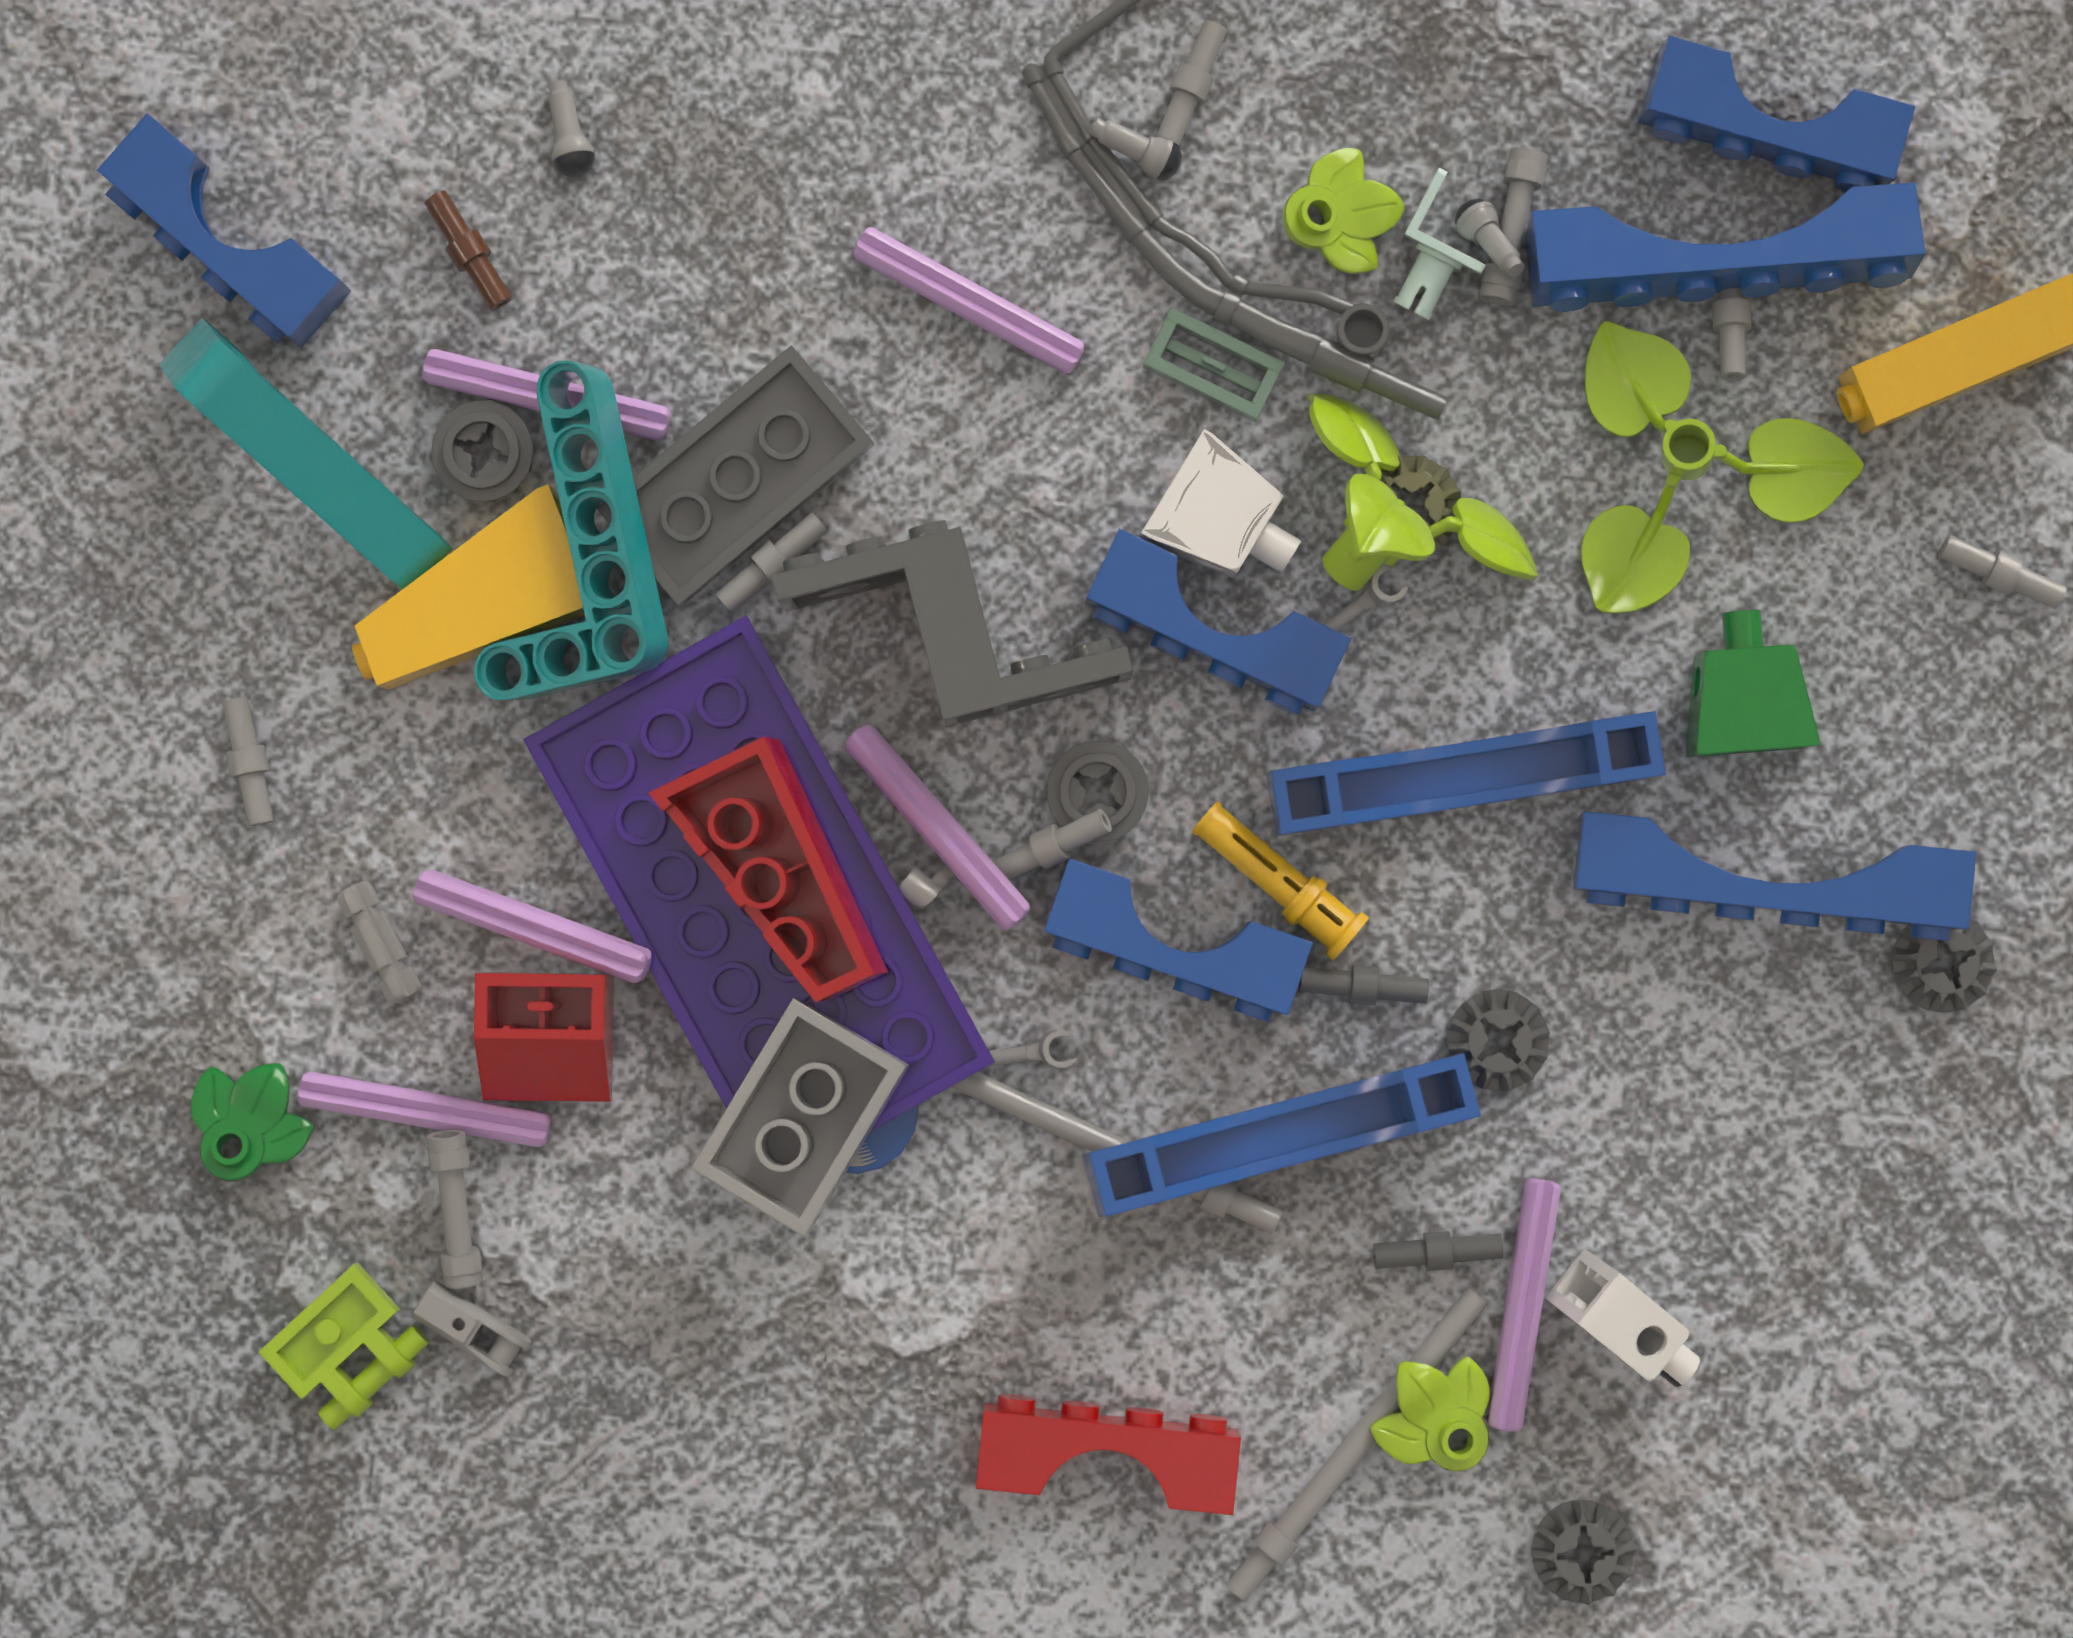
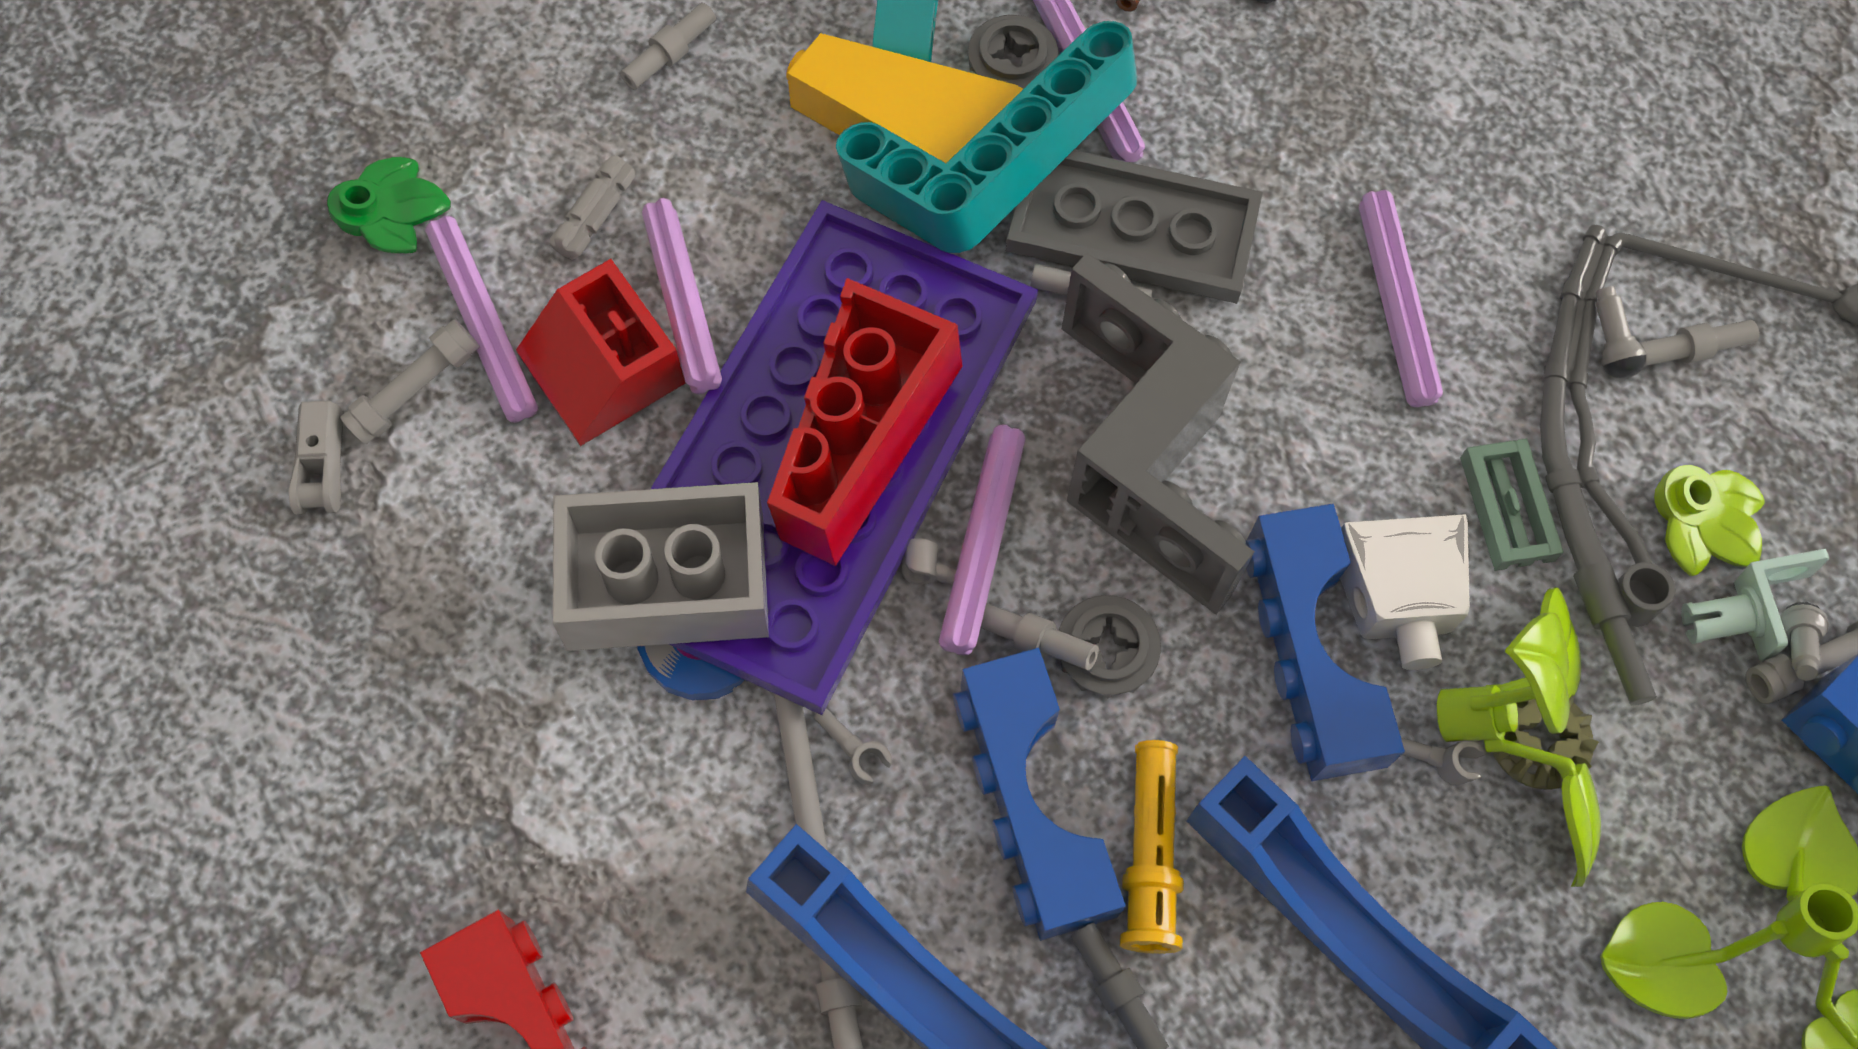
camera: 50 degrees right, 20 degrees down
lime plate [258,1262,430,1430] -> none

